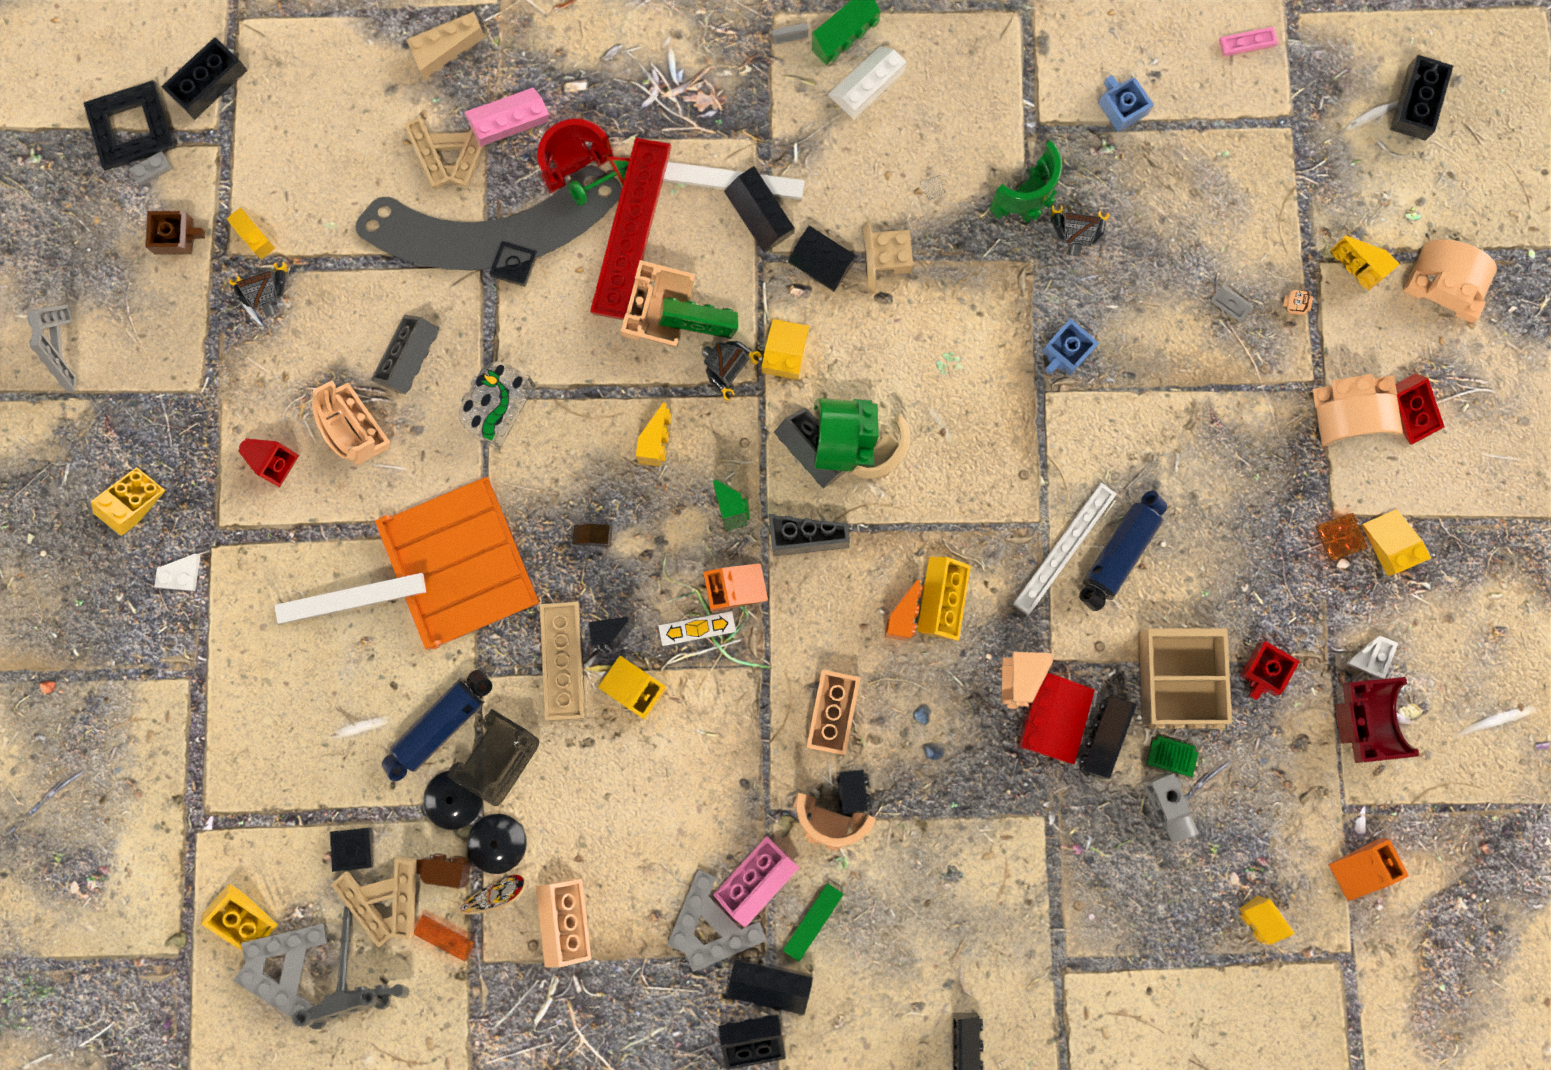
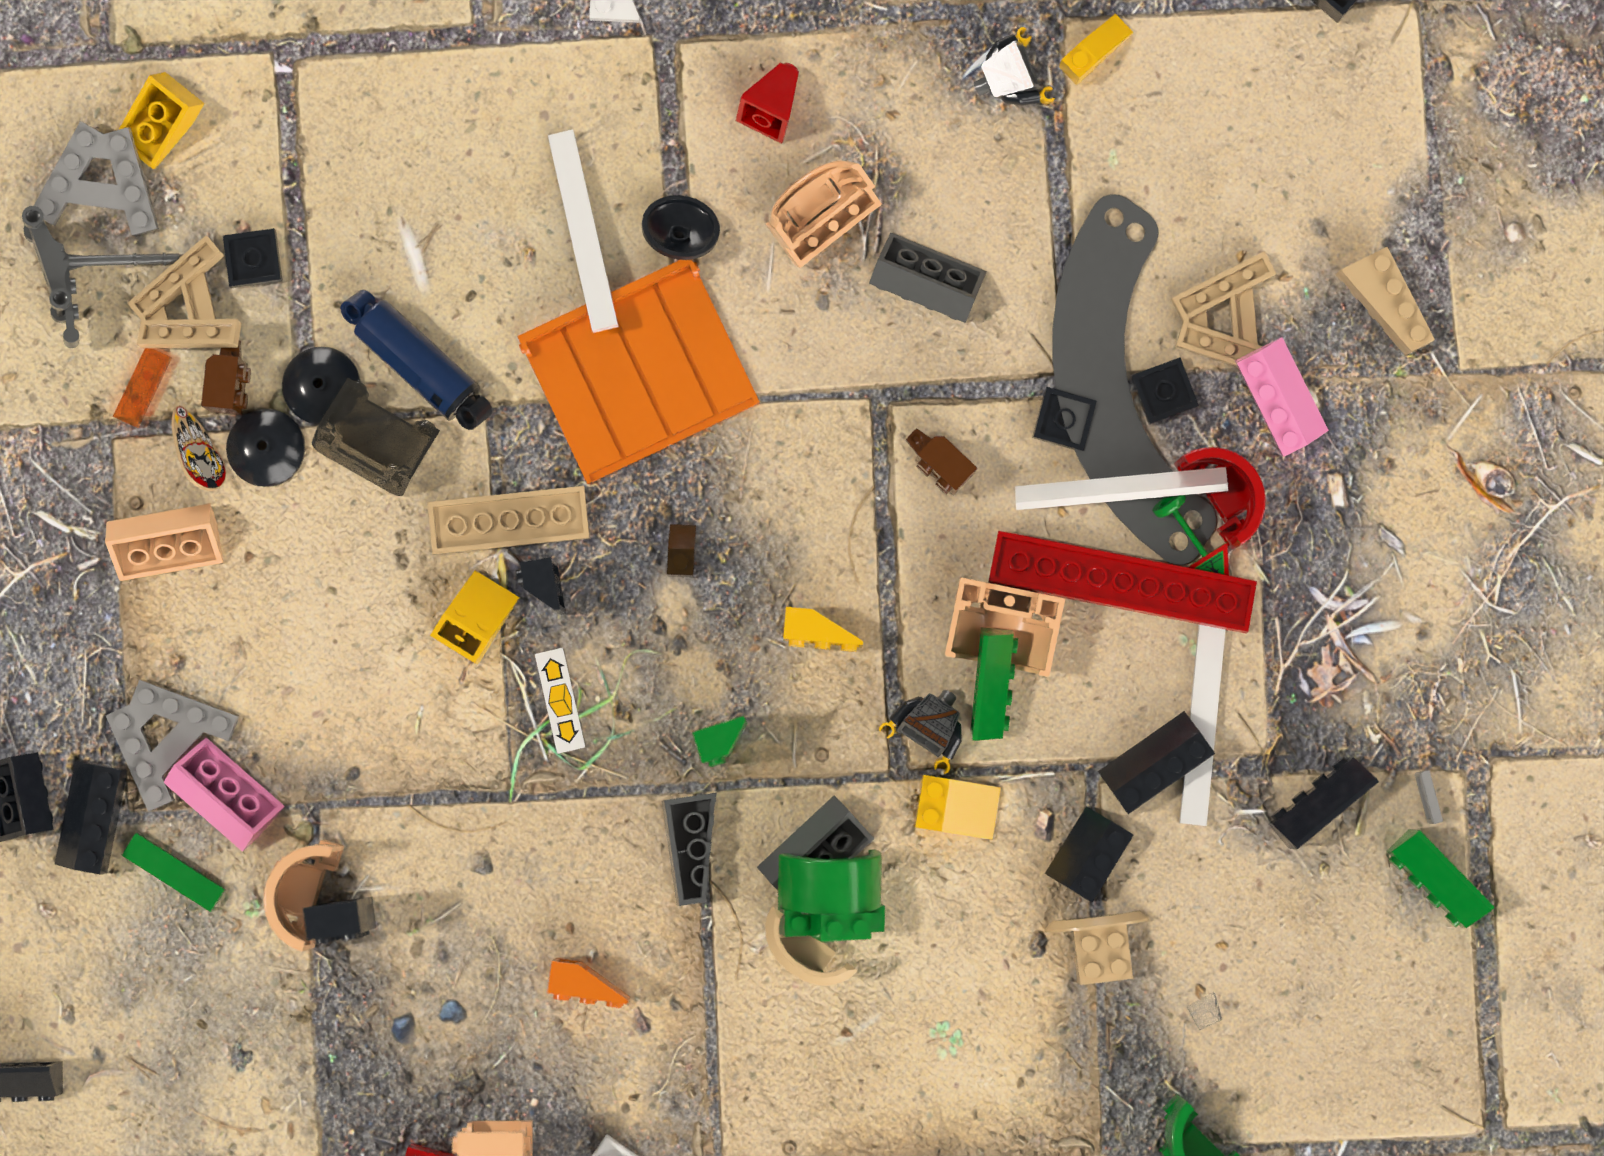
camera: 85 degrees right, 5 degrees up
clear brick [459,362,536,450] -> none
slope [703,563,768,612] -> none
light nougat brick [806,670,861,756] -> none
white slope [828,46,907,120] -> none
yellow slope [917,557,971,641] -> none
none -> black dish [641,195,720,260]
none -> reddish brown hinge [906,428,977,496]
none -> white tile [1015,467,1228,510]
none -> black plate [1130,357,1199,425]
none -> black slope [1269,757,1379,850]

